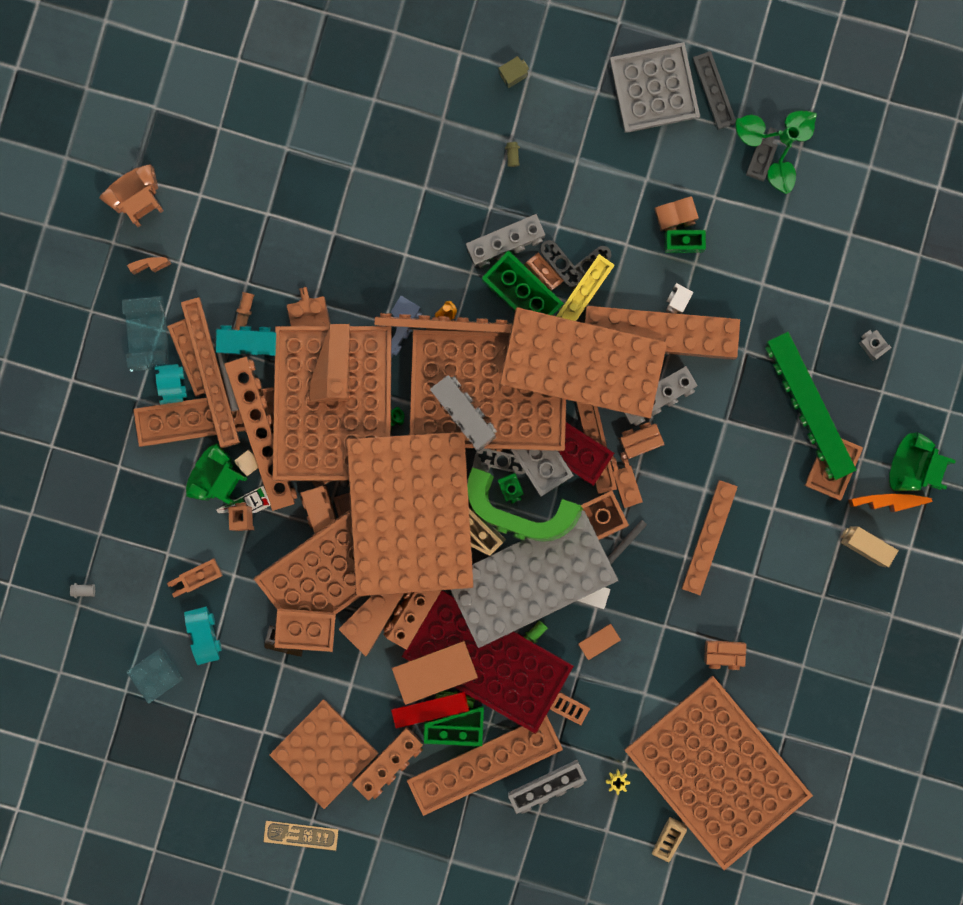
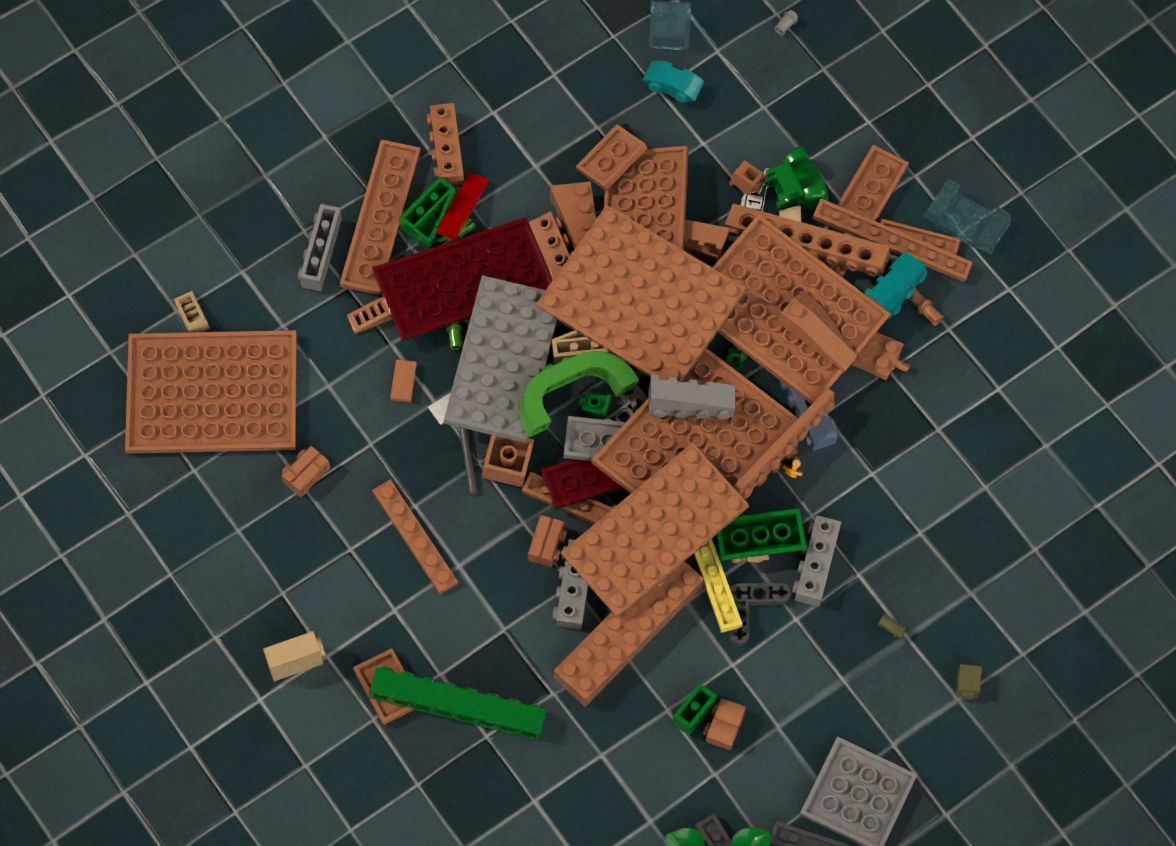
camera: 120 degrees right, 20 degrees down
nougat piece [99,164,164,227] -> none
nougat slope [127,257,172,275] -> none
teal brick [155,364,187,405] -> none
nougat hinge [167,558,223,598] -> none
sticker [264,821,339,851] -> none
nougat plate [270,699,378,809] -> none
nougat tile [392,641,478,705] -> none
nougat slope [524,253,563,292] -> none
light yellow gear [606,769,630,795] -> none
nougat hinge [610,452,643,508] -> none
white brick [666,283,693,314] -> none
orange slope [848,494,932,512] -> none
light grey brick [859,330,892,361] -> none
green piece [889,432,956,491] -> none

